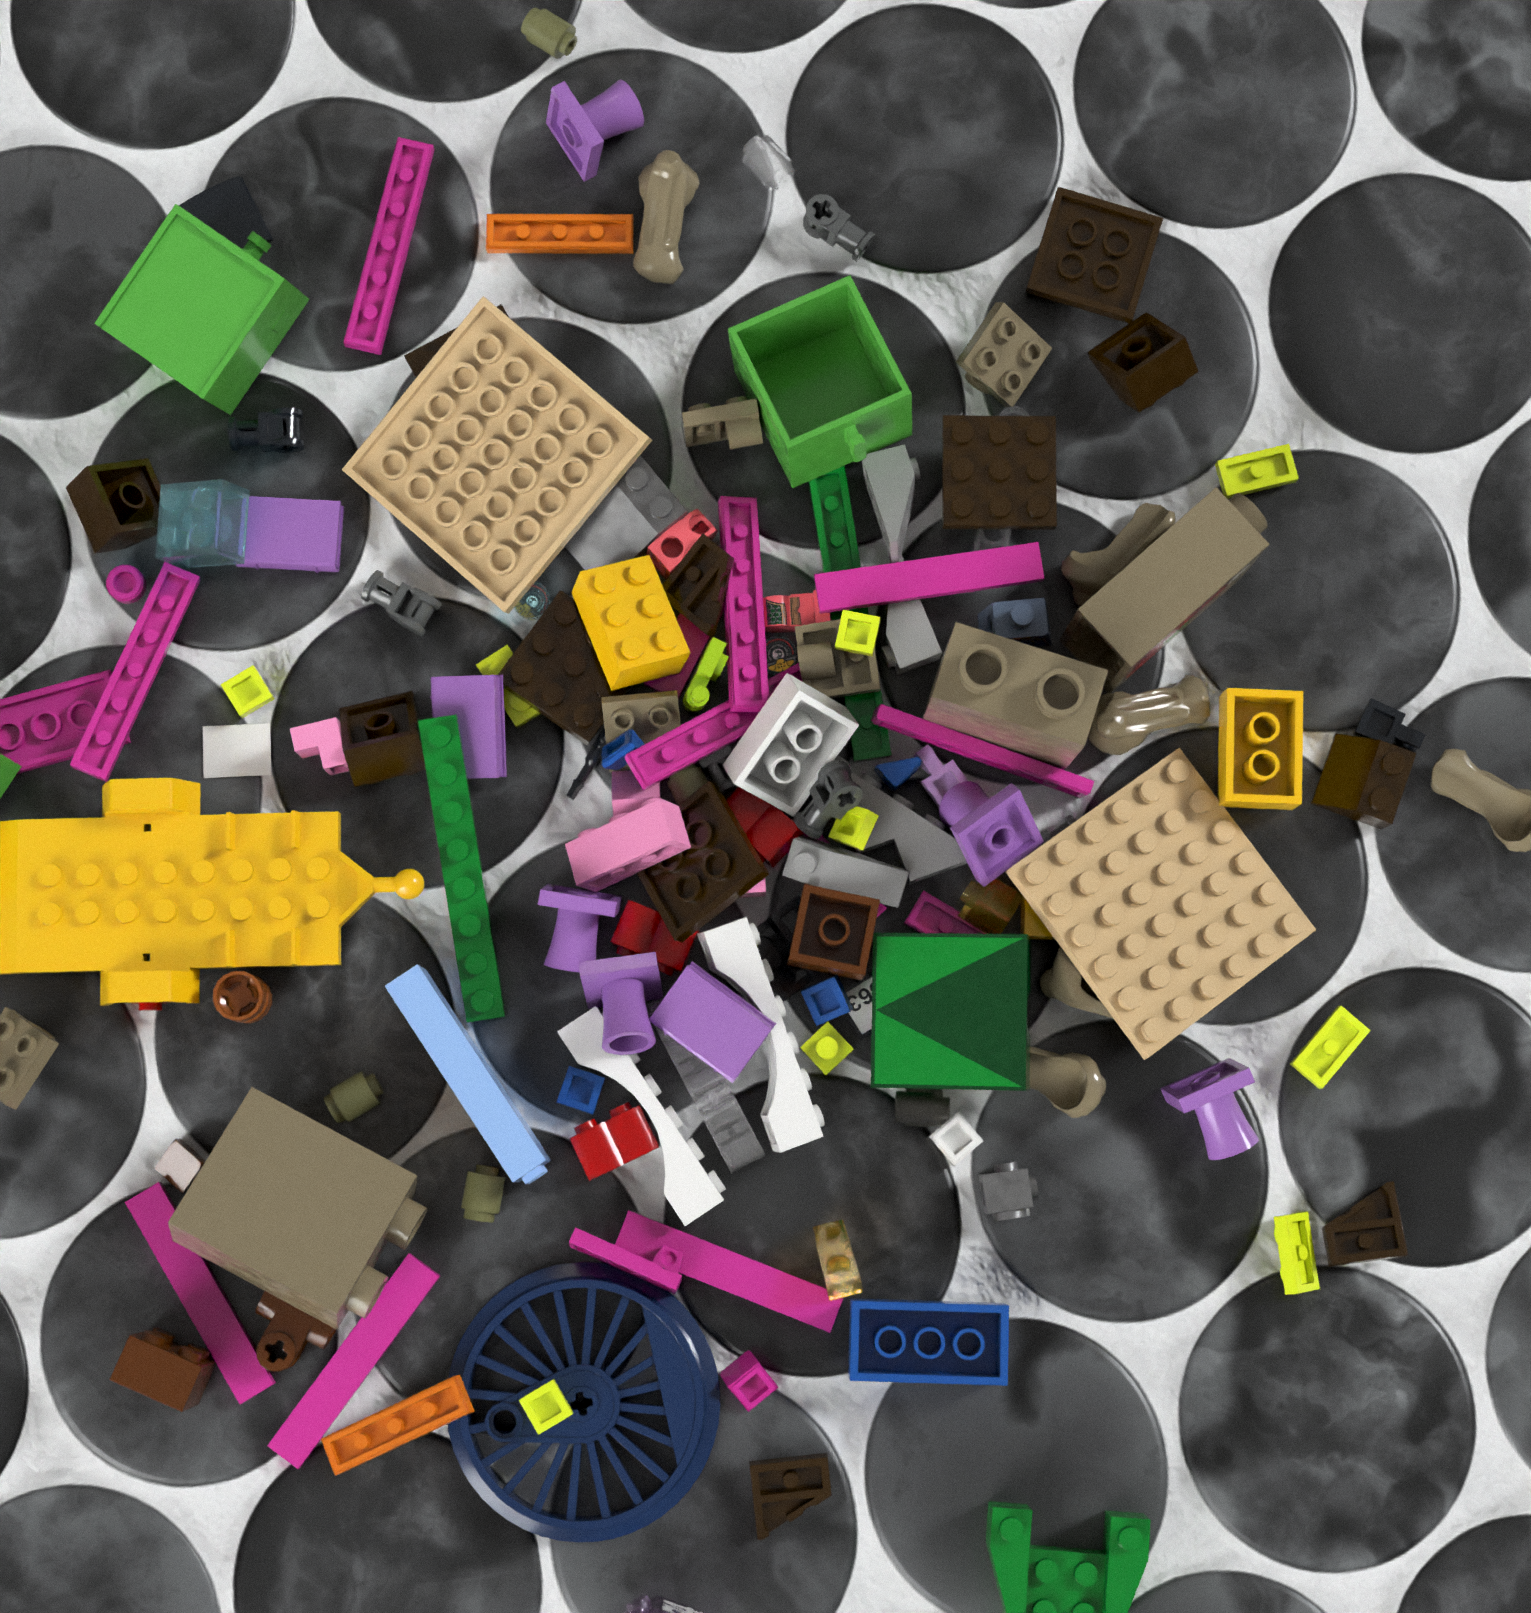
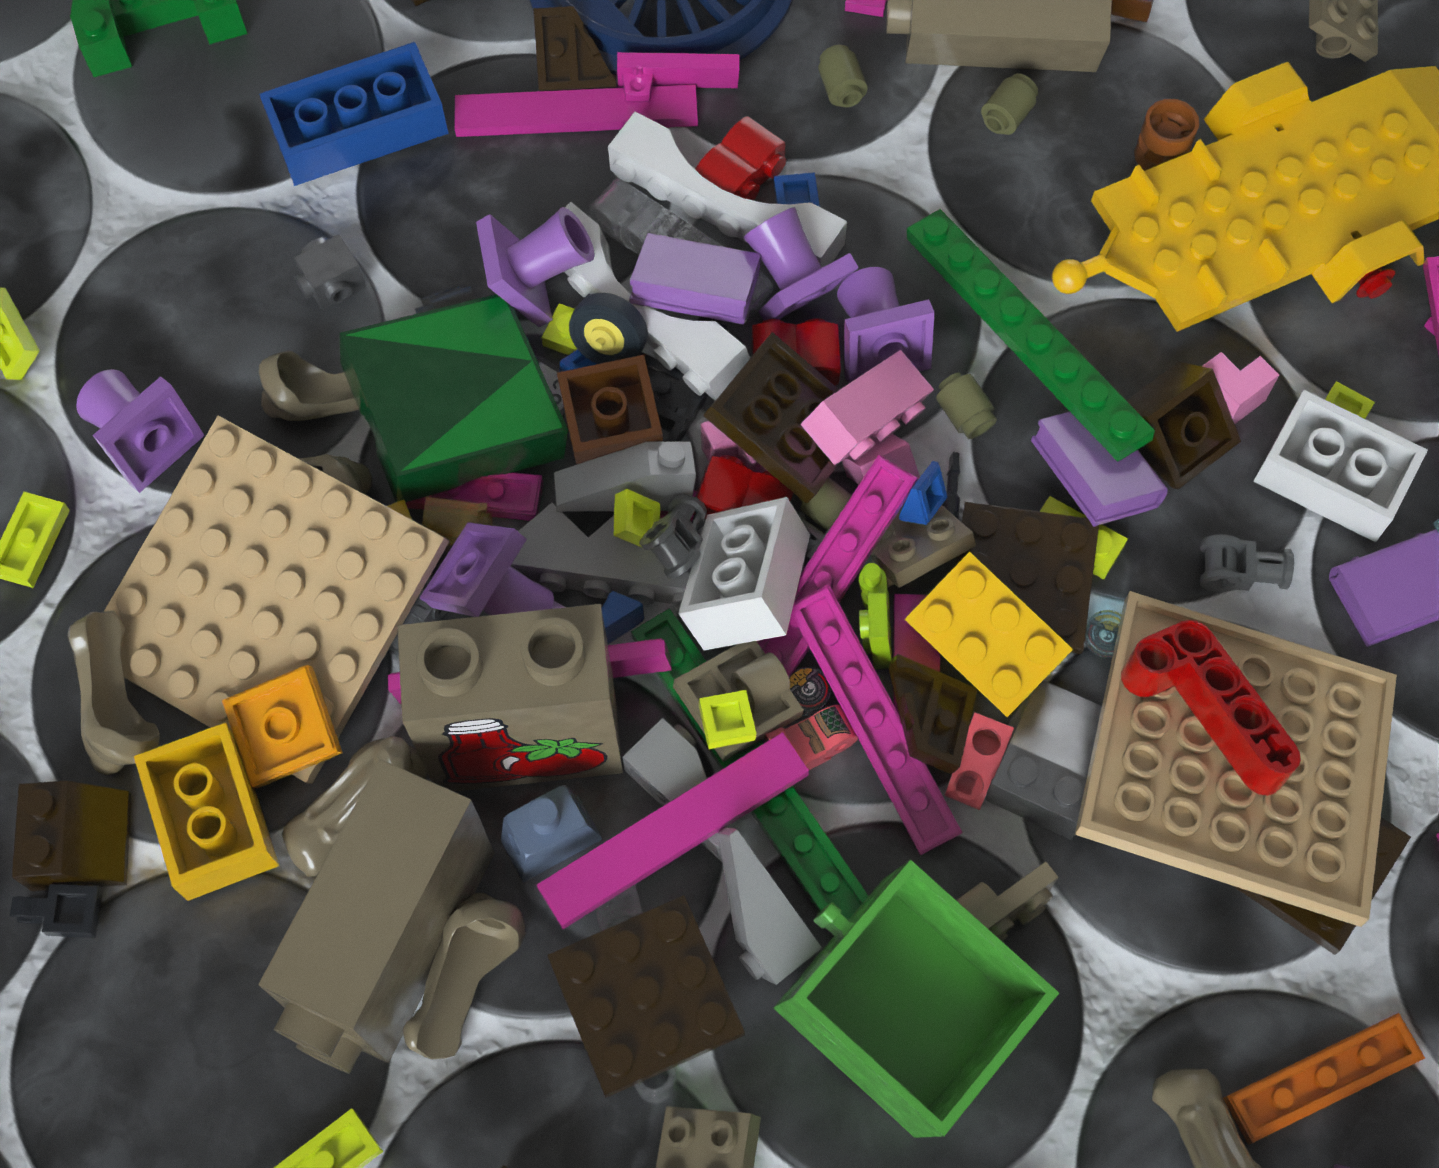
camera: 160 degrees right, 15 degrees down
white sticker [202,723,272,778] -> none
light blue brick [385,964,552,1185] -> none
dark pink slope [720,1350,779,1412] -> none
clear yellow leg [812,1219,863,1301] -> none
white tile [929,1111,983,1166] -> none
none -> dark tan hair [67,610,160,776]
none -> light orange tile [222,665,343,789]
none -> medium lavender plant [476,207,595,327]
none -> dark brown wing [533,6,617,91]
none -> black wheel [569,293,648,364]
none -> olive brick [936,372,997,439]
none -> red beam [1121,620,1301,796]
none -> white brick [1254,390,1428,542]

